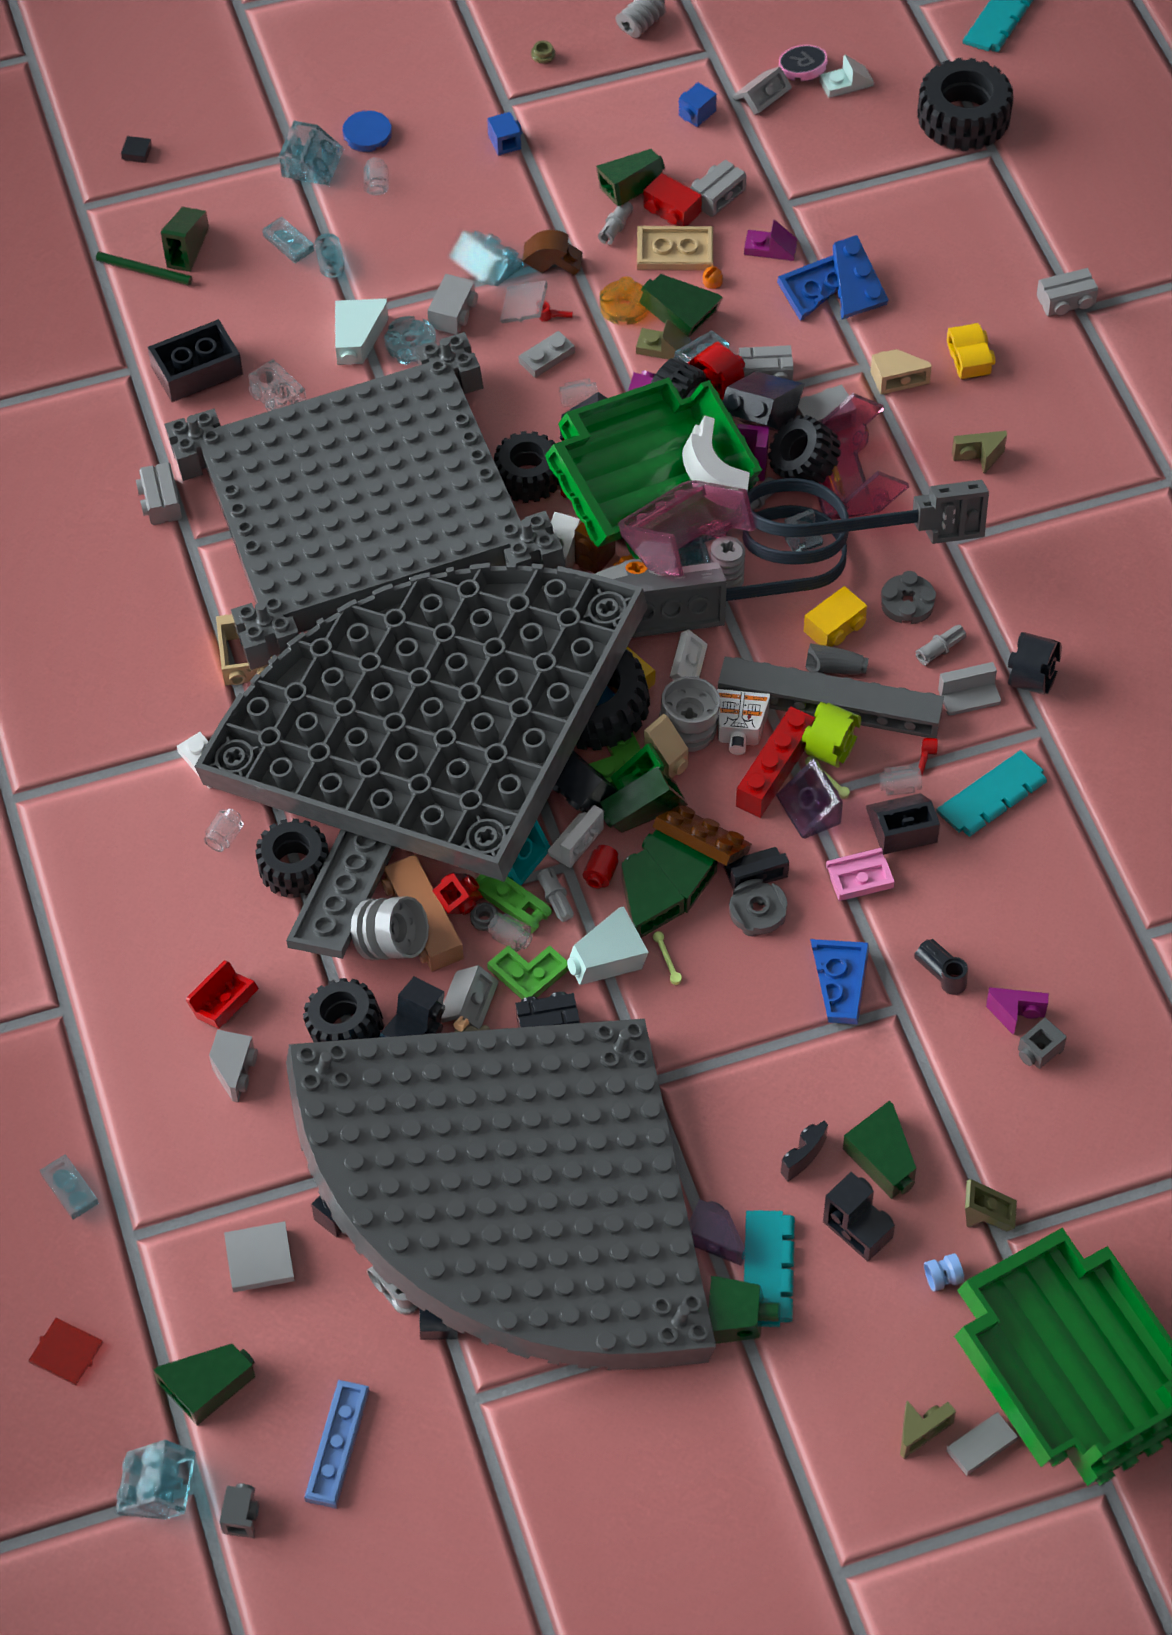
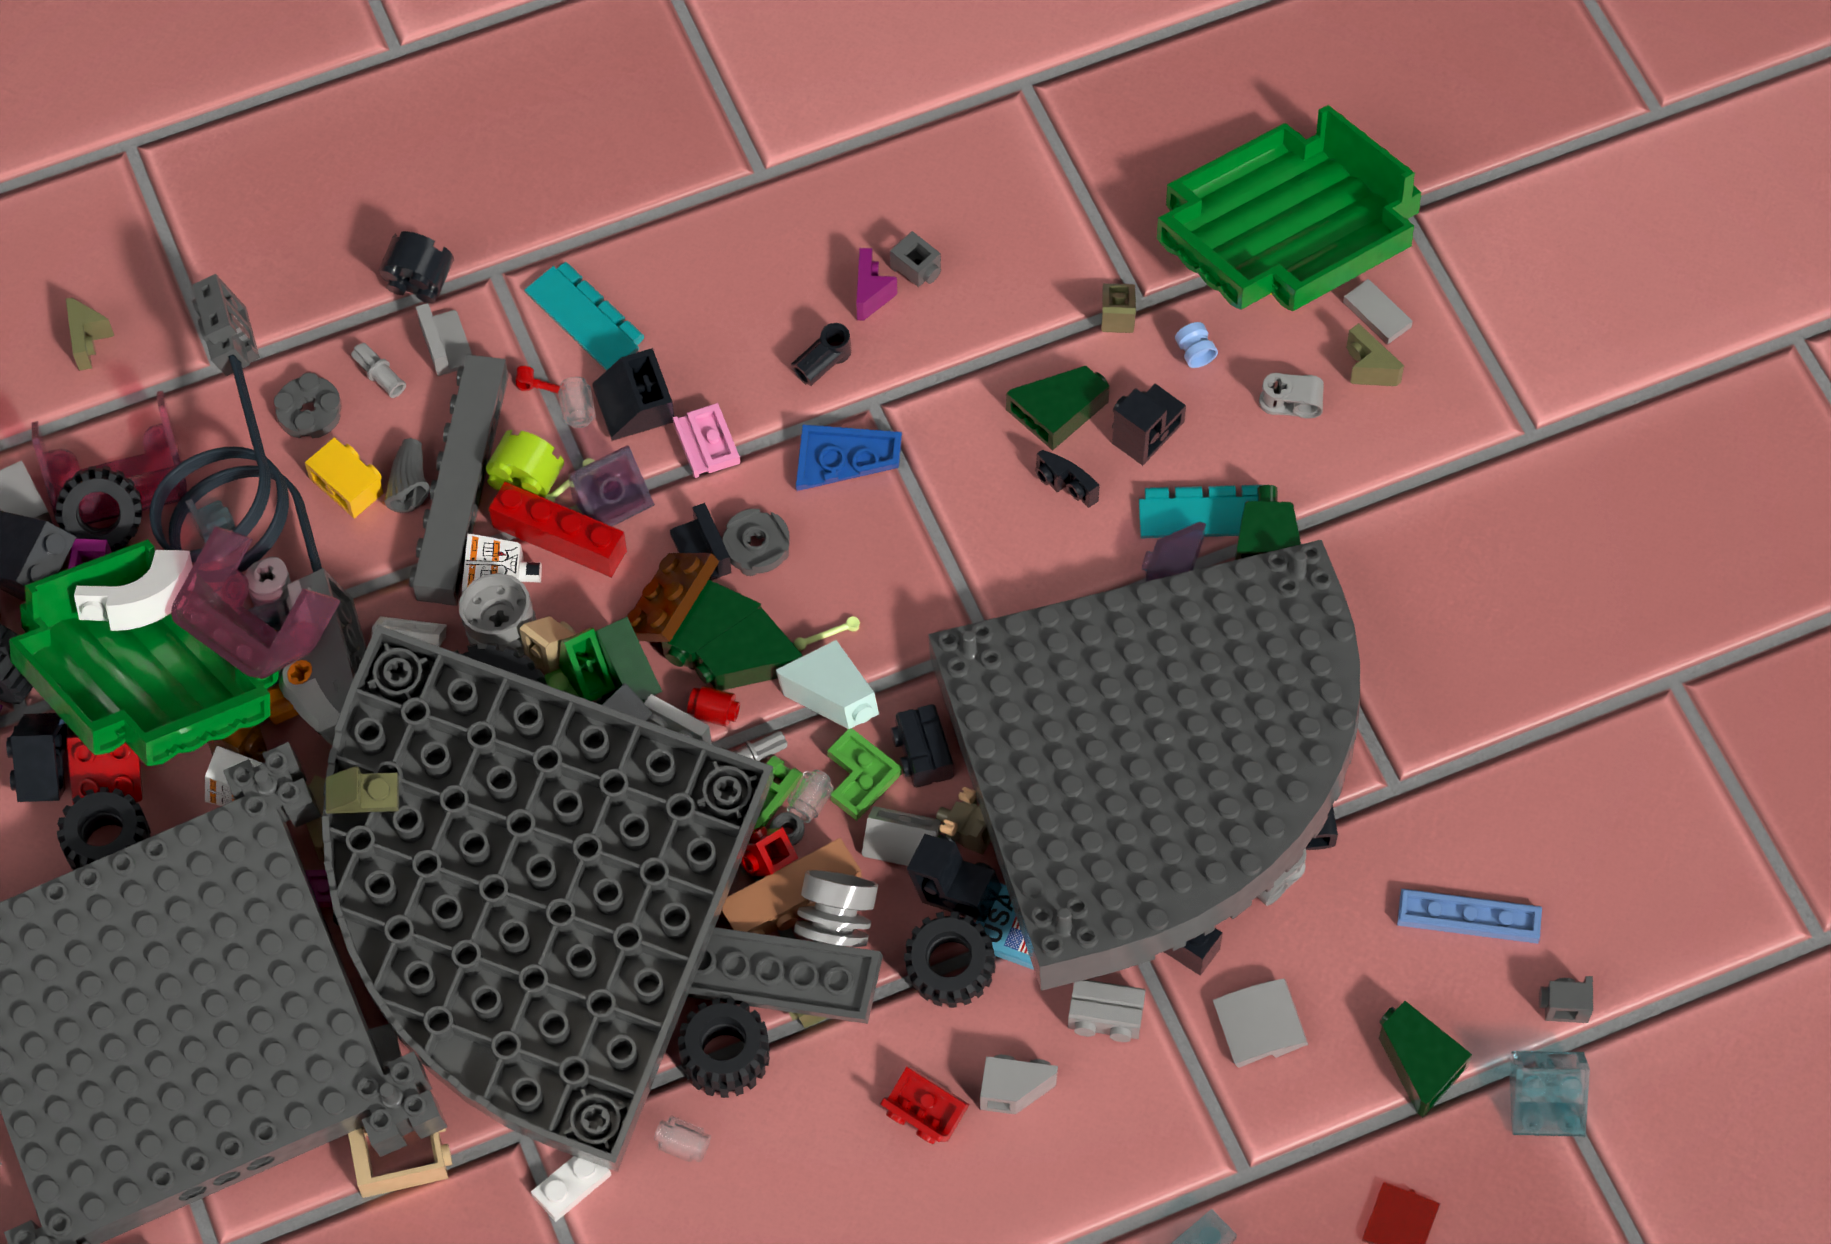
camera: 95 degrees left, 5 degrees up
none -> olive slope [326,767,399,814]
none -> light grey brick [1068,980,1146,1042]
none -> light grey piece [1259,373,1324,418]

